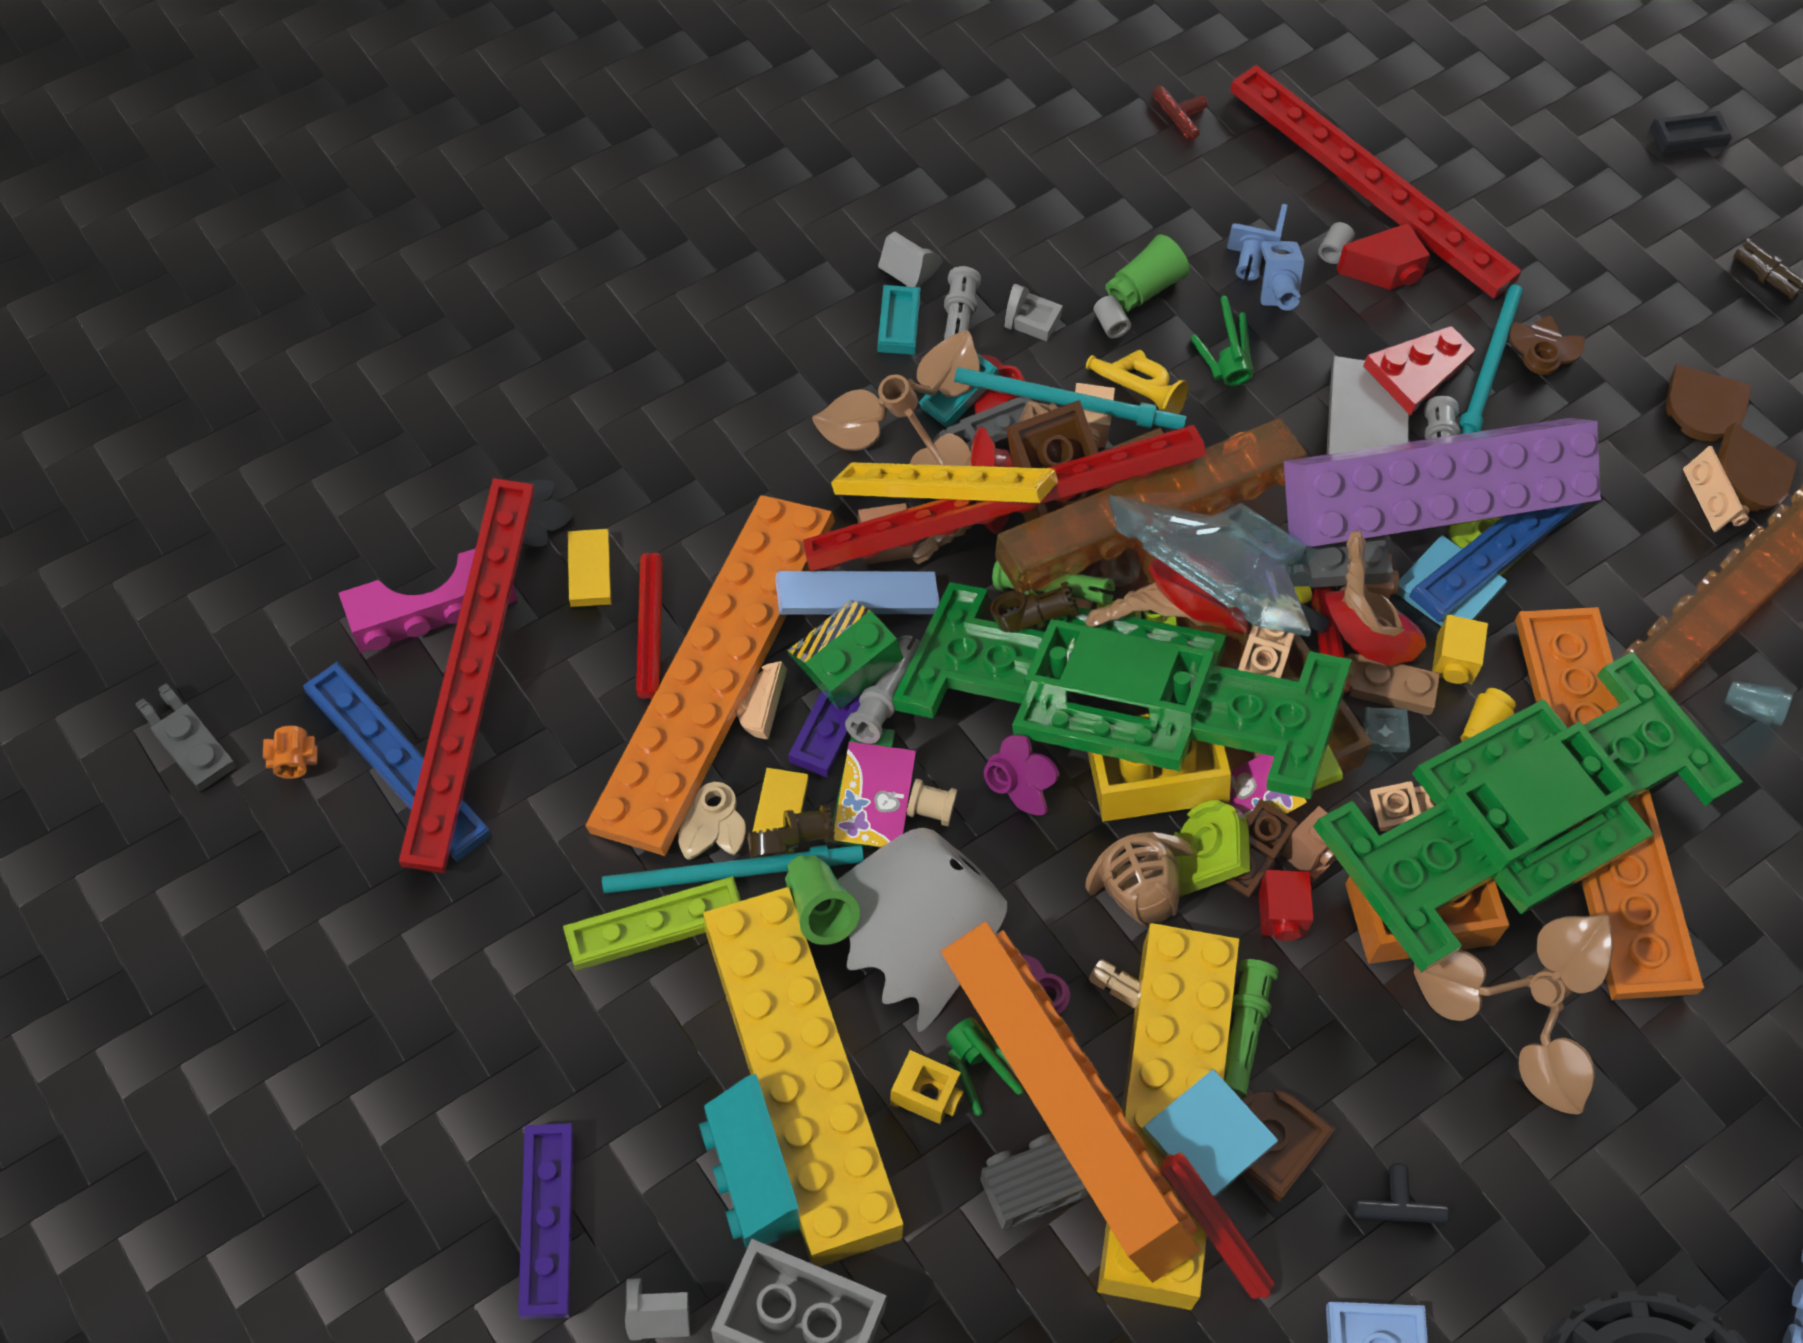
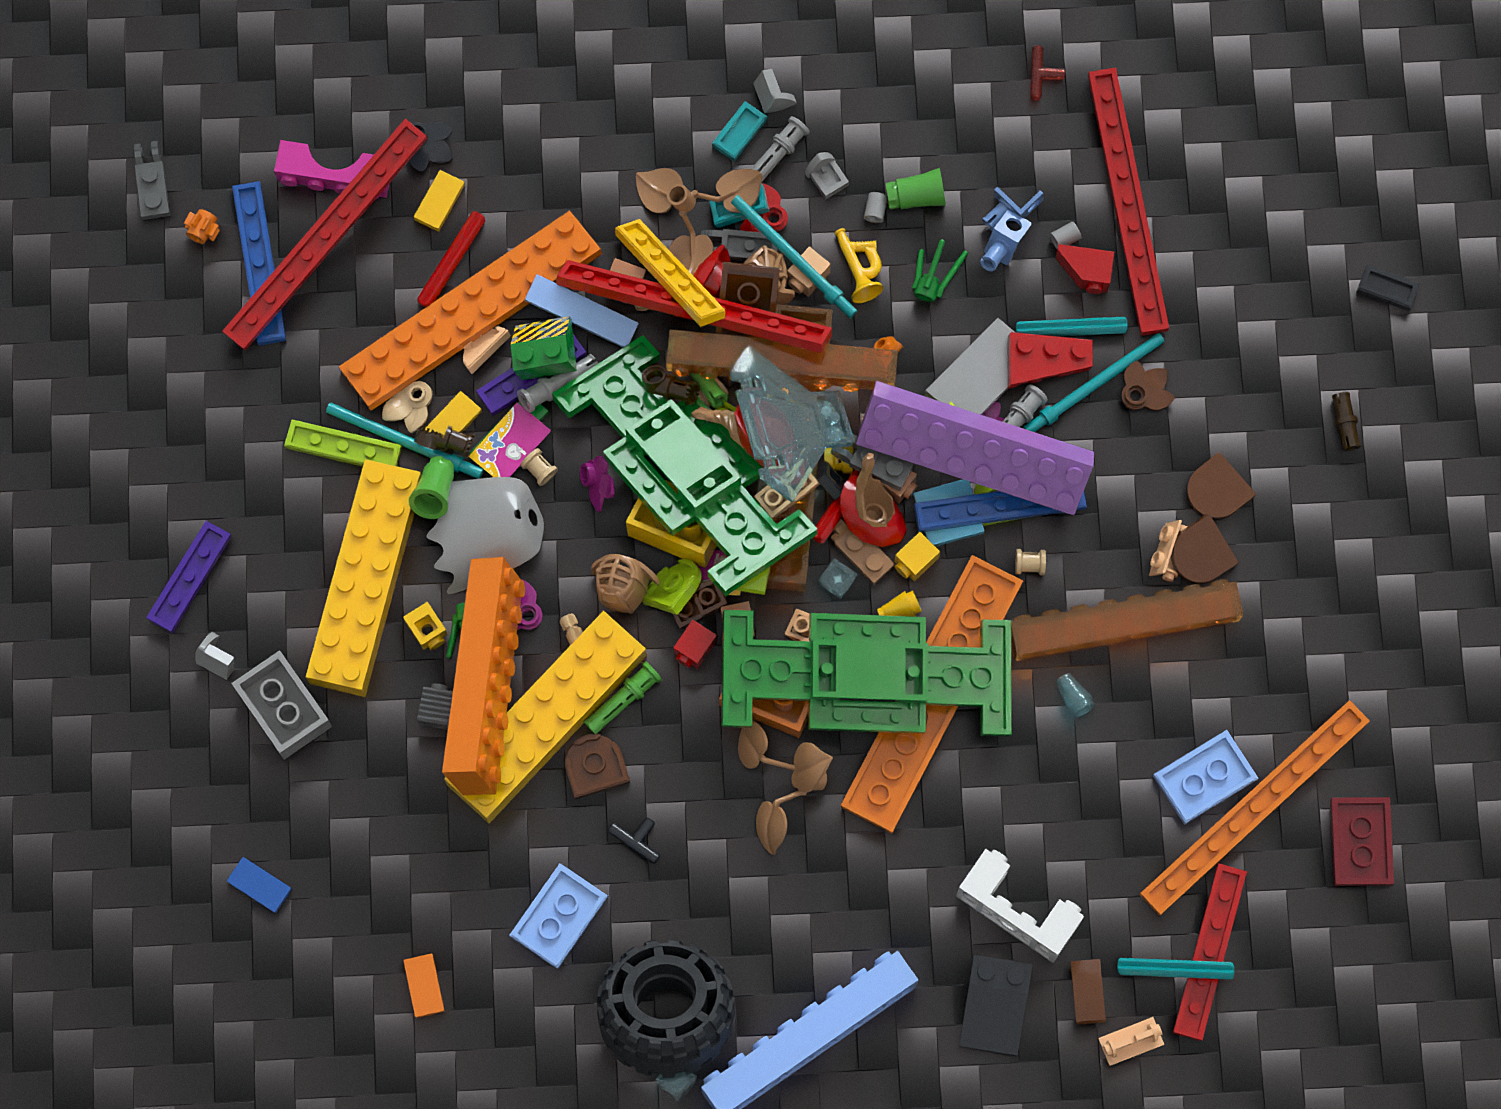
camera: 35 degrees right, 15 degrees up
teal slope [699,1074,800,1250] -> none
medium azure tile [1142,1069,1278,1197] -> none
red axle [1160,1152,1274,1299] -> none
none -> tan bush [1015,549,1046,575]
none -> teal axle [1016,317,1127,336]

